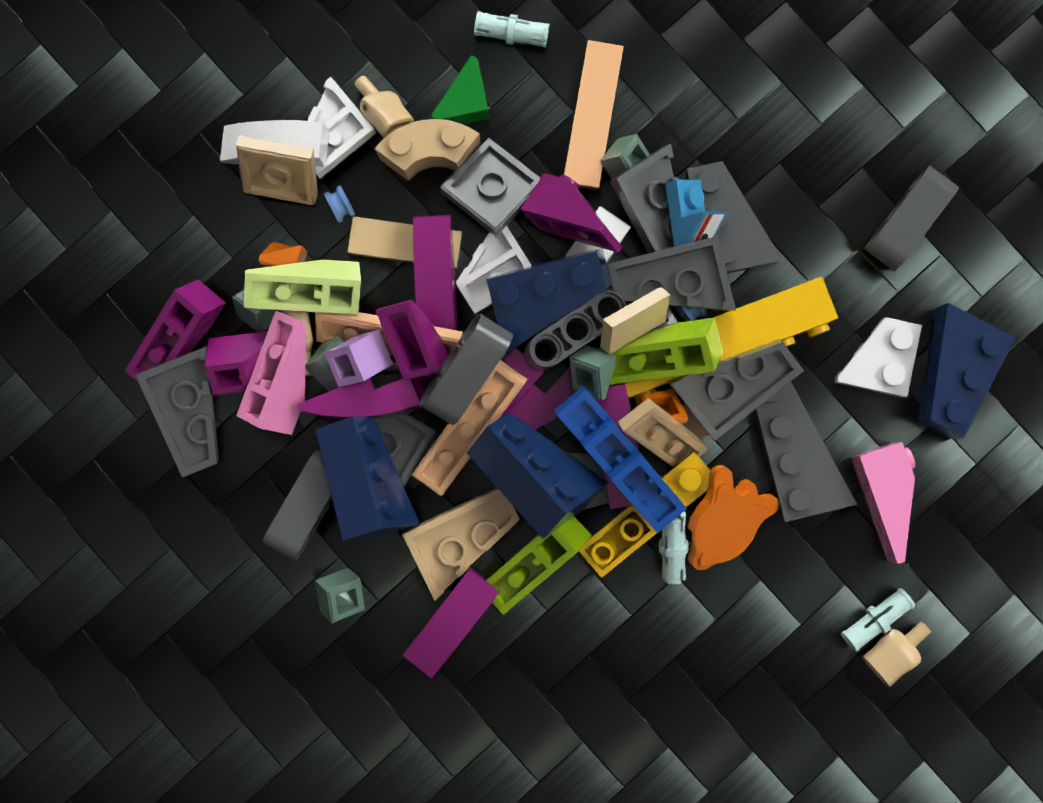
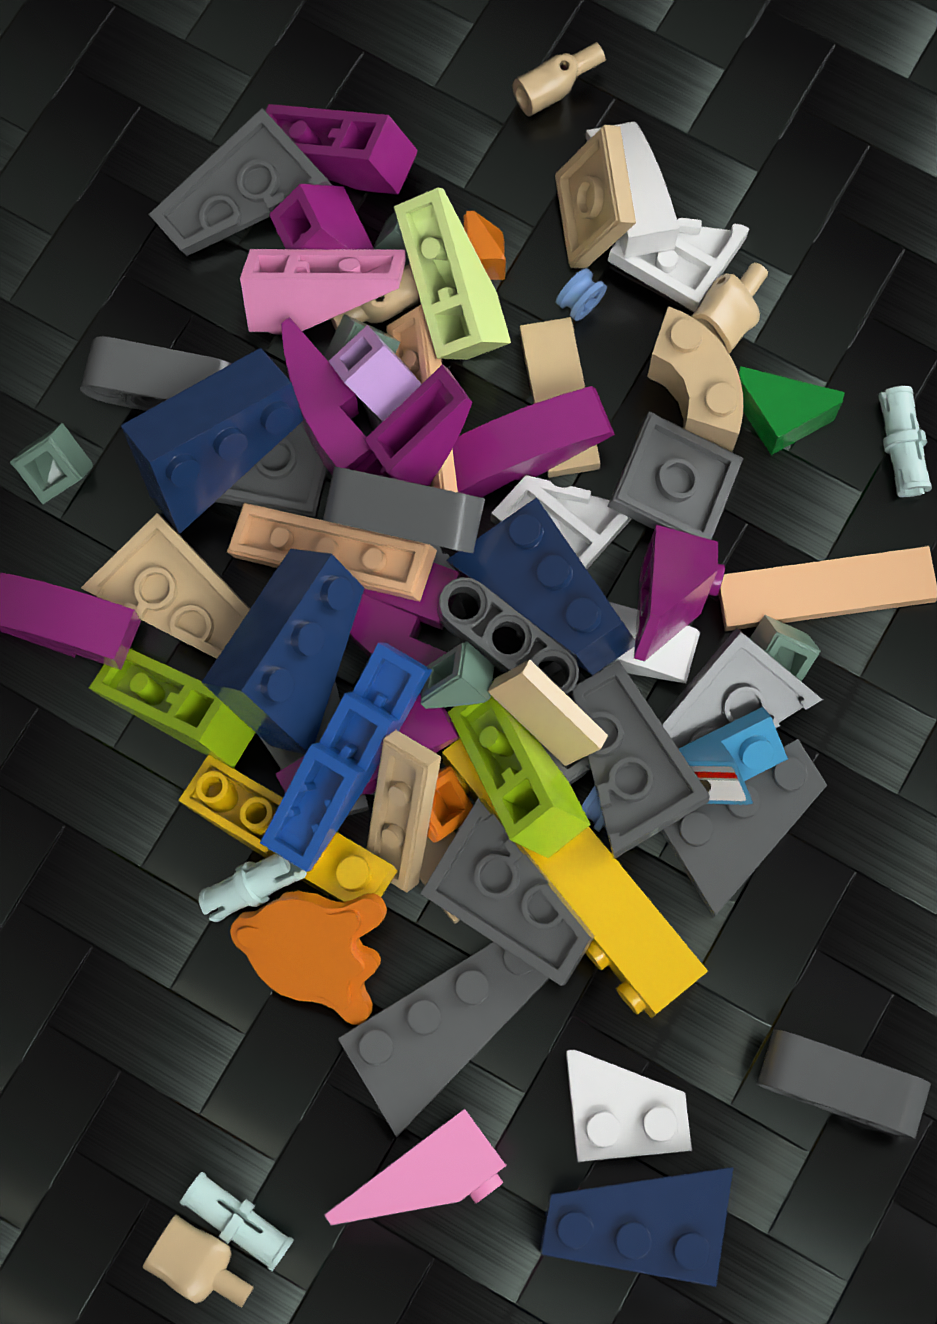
camera: 70 degrees right, 10 degrees down
none -> tan piece [513,43,605,116]

